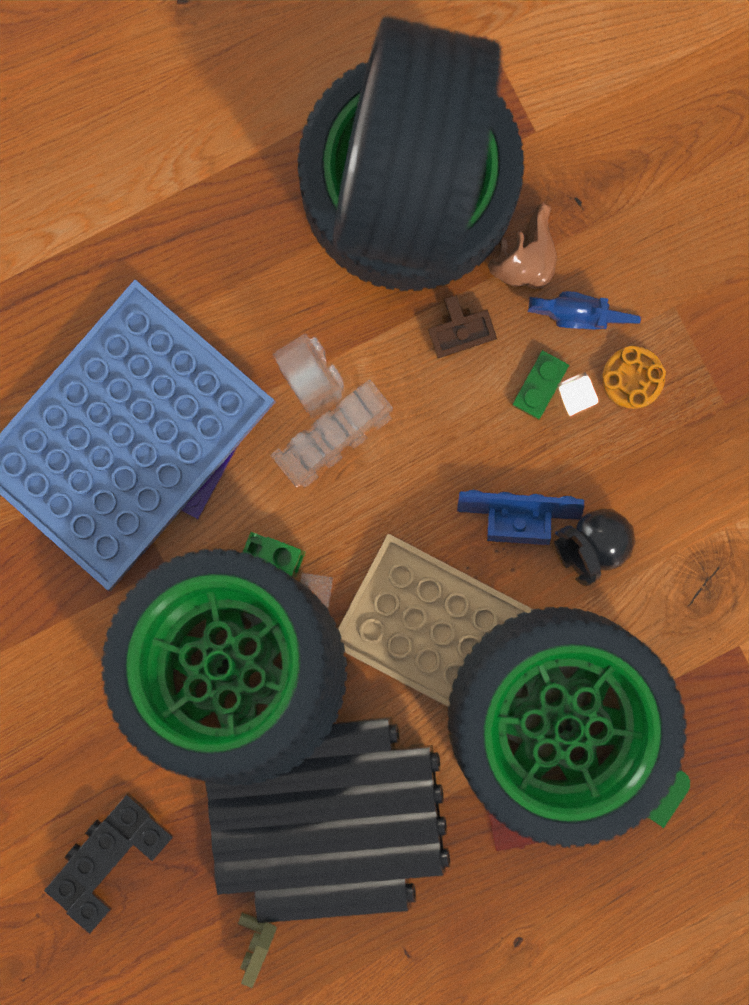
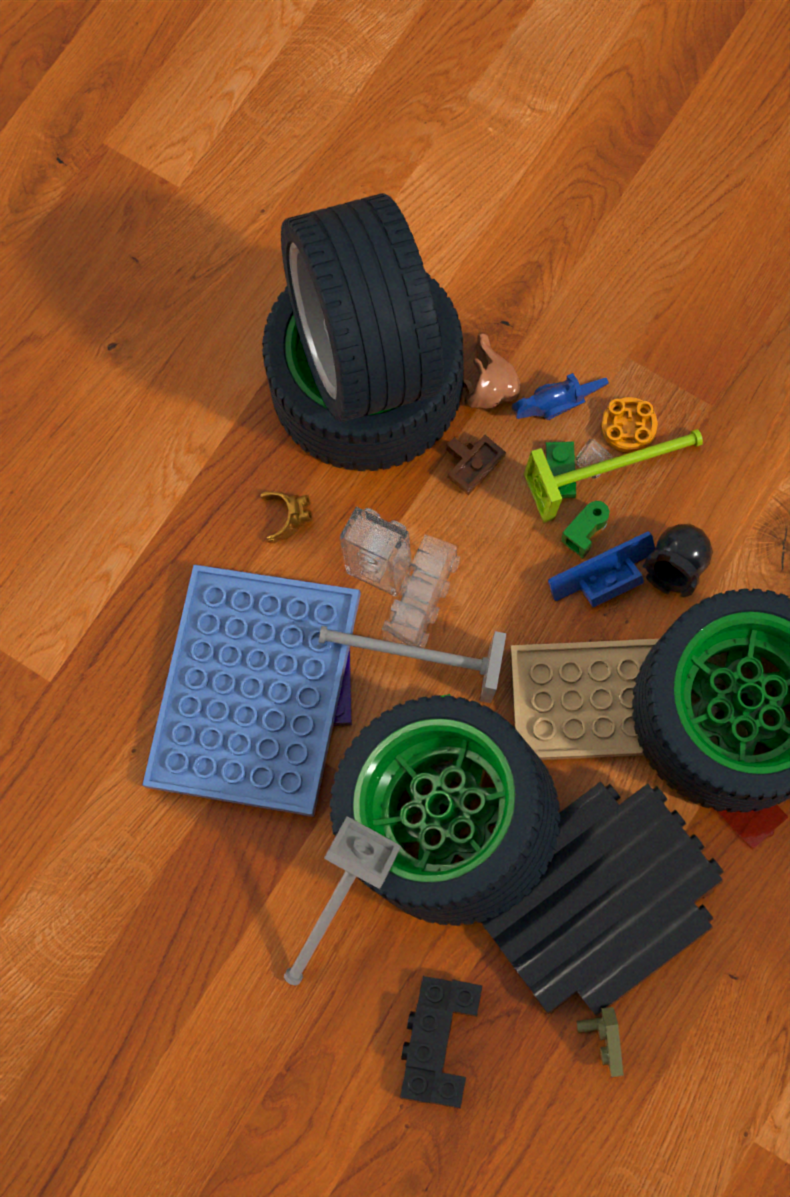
camera: 20 degrees left, 15 degrees down
none -> pearl gold helmet [261,491,313,543]
none -> light grey tile [284,816,401,985]
none -> light grey tile [318,626,506,703]
none -> lime tile [524,429,703,523]
none -> green leg [561,501,610,559]

